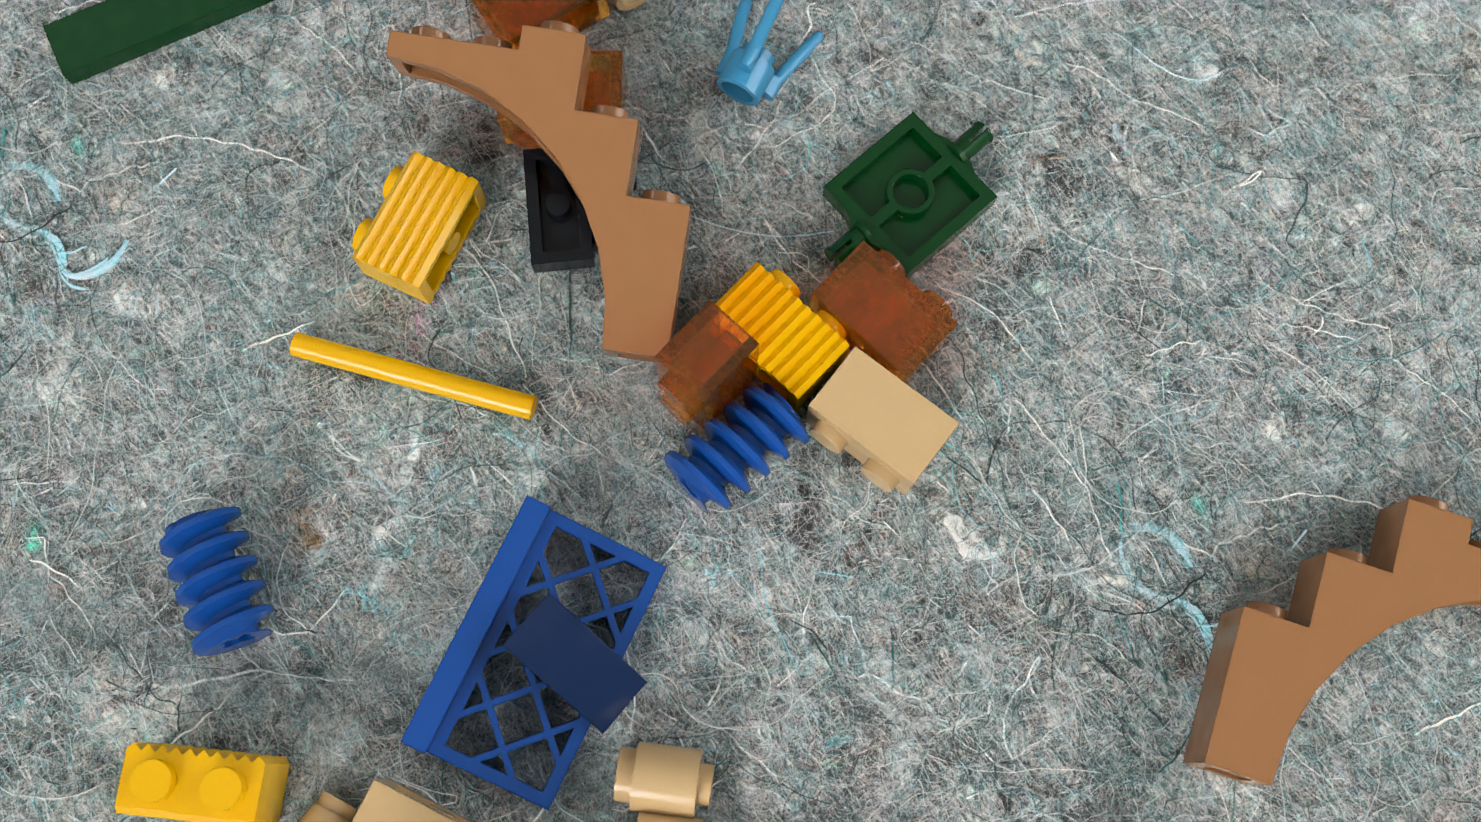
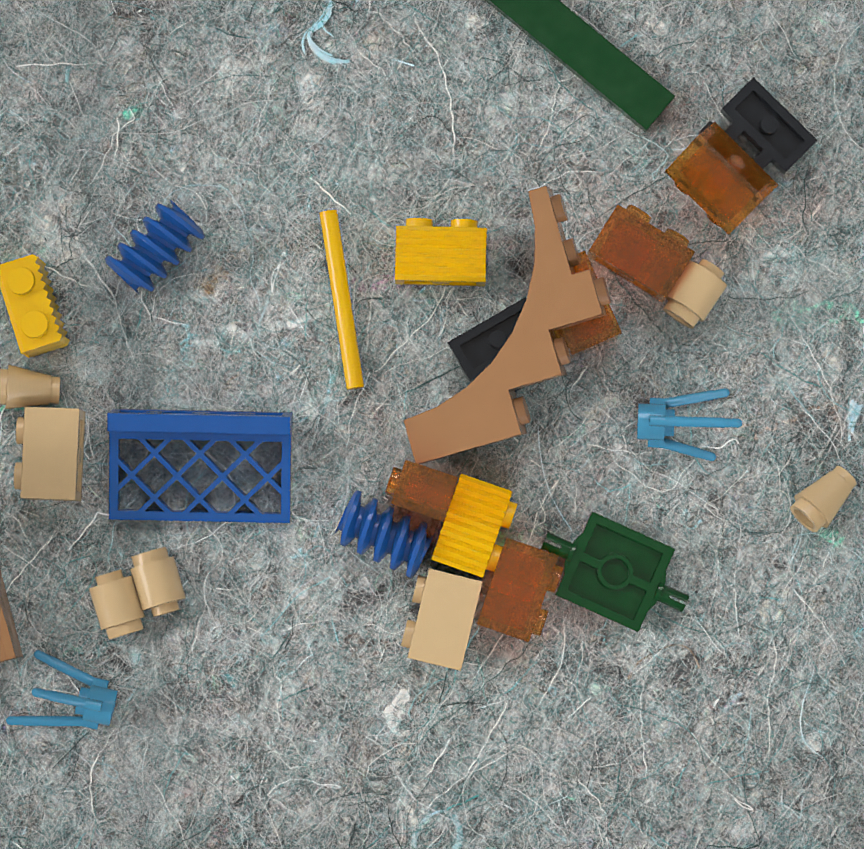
camera: 70 degrees right, 10 degrees up
dark blue slope [502,593,647,734] -> none

